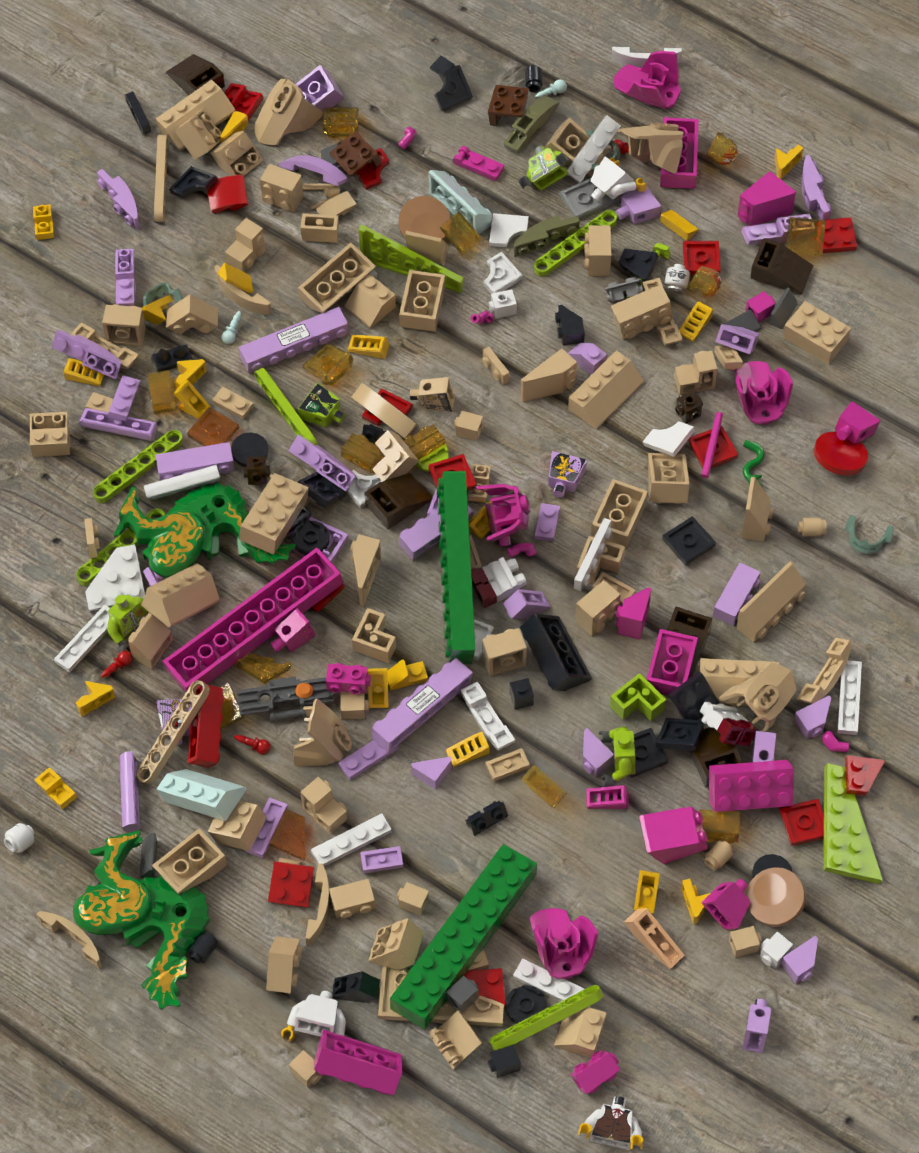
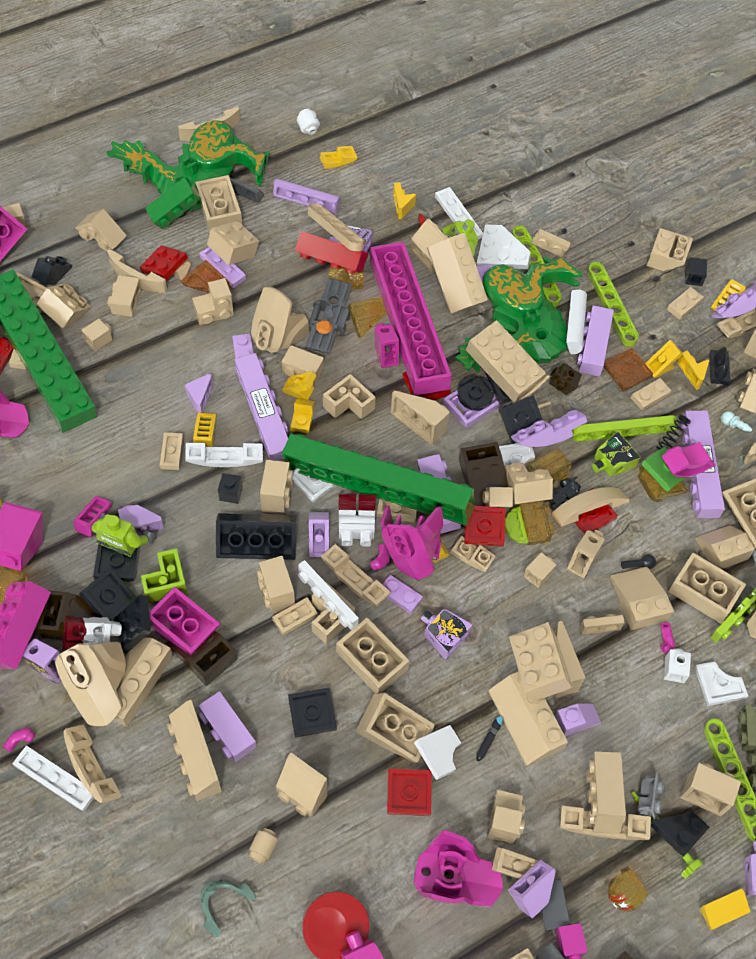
camera: 110 degrees right, 0 degrees up
lavender brick [80,408,157,441] -> none
lavender plate [108,375,140,422] -> none
clear yellow brick [147,371,179,415] -> none
light aqua slope [156,769,247,821] -> none
black brick [188,932,218,964] -> none
black tile [231,432,269,467] -> none
red bar [234,735,271,755] -> none
white torso [281,991,346,1042] -> none
white plate [311,813,392,867] -> none
dark pink brick [326,663,371,695] -> none
yellow slope [348,335,389,359] -> none
lavender plate [360,846,403,874] -> none
black hinge [465,801,508,836] -> none
clear yellow brick [521,765,567,808] -> none
black slope [555,305,585,345] -> none
dark pink slope [615,588,651,640] -> none
white head [664,264,690,292] -> none
dark brown brick [675,391,703,424] -> none
yellow slope [679,301,713,342] -> none
red plate [683,241,721,275] -> none
dark pink bar [701,412,723,478] -> none
green animal [743,440,765,486] -> none
lavender slope [794,696,831,740] -> none
none -> green brick [145,177,202,229]
none -> tan slope [321,544,391,607]
none -> black piece [476,716,503,761]
none -> tan brick [483,487,513,507]
none -> tan brick [509,622,573,702]
none -> tan slope [610,567,674,630]
none -> black bar [621,554,656,569]
none -> bright green plate [641,447,687,492]
none -> black piece [656,414,691,450]
none -> dark pink brick [662,442,716,477]
none -> black brick [685,257,707,286]

